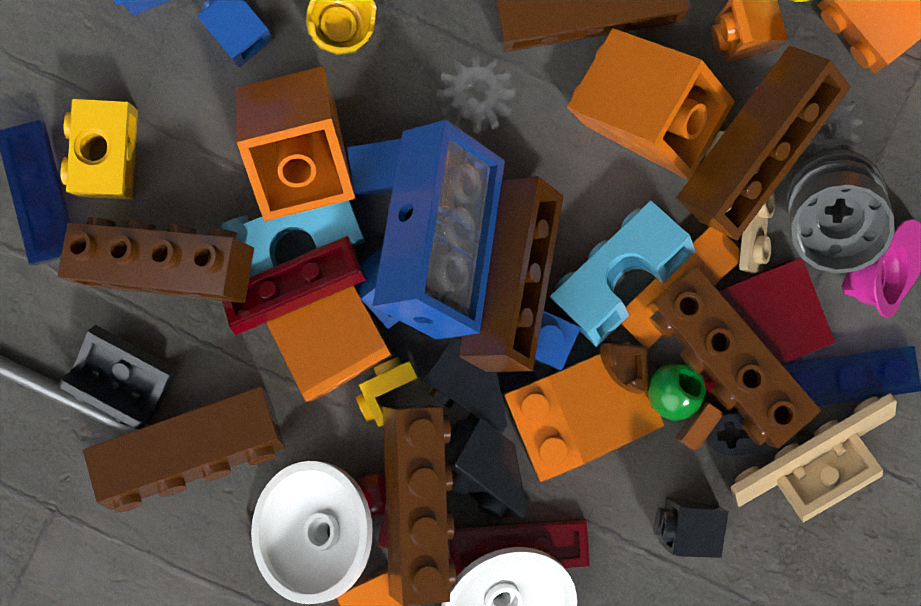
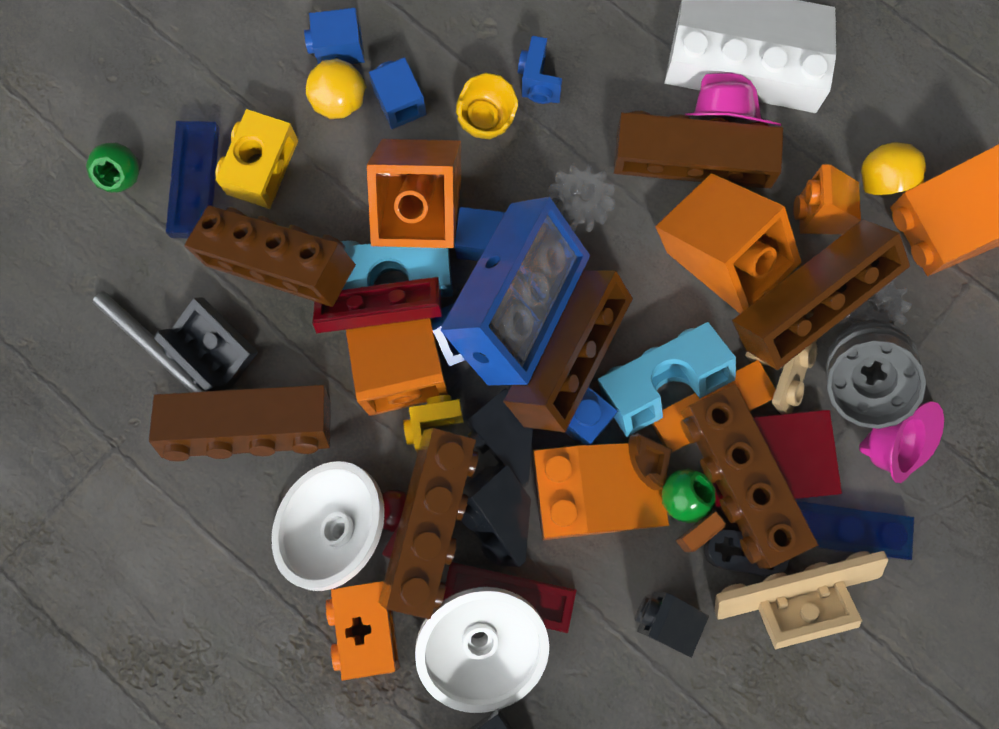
camera: 20 degrees right, 10 degrees down
none -> yellow hair [306,59,367,119]

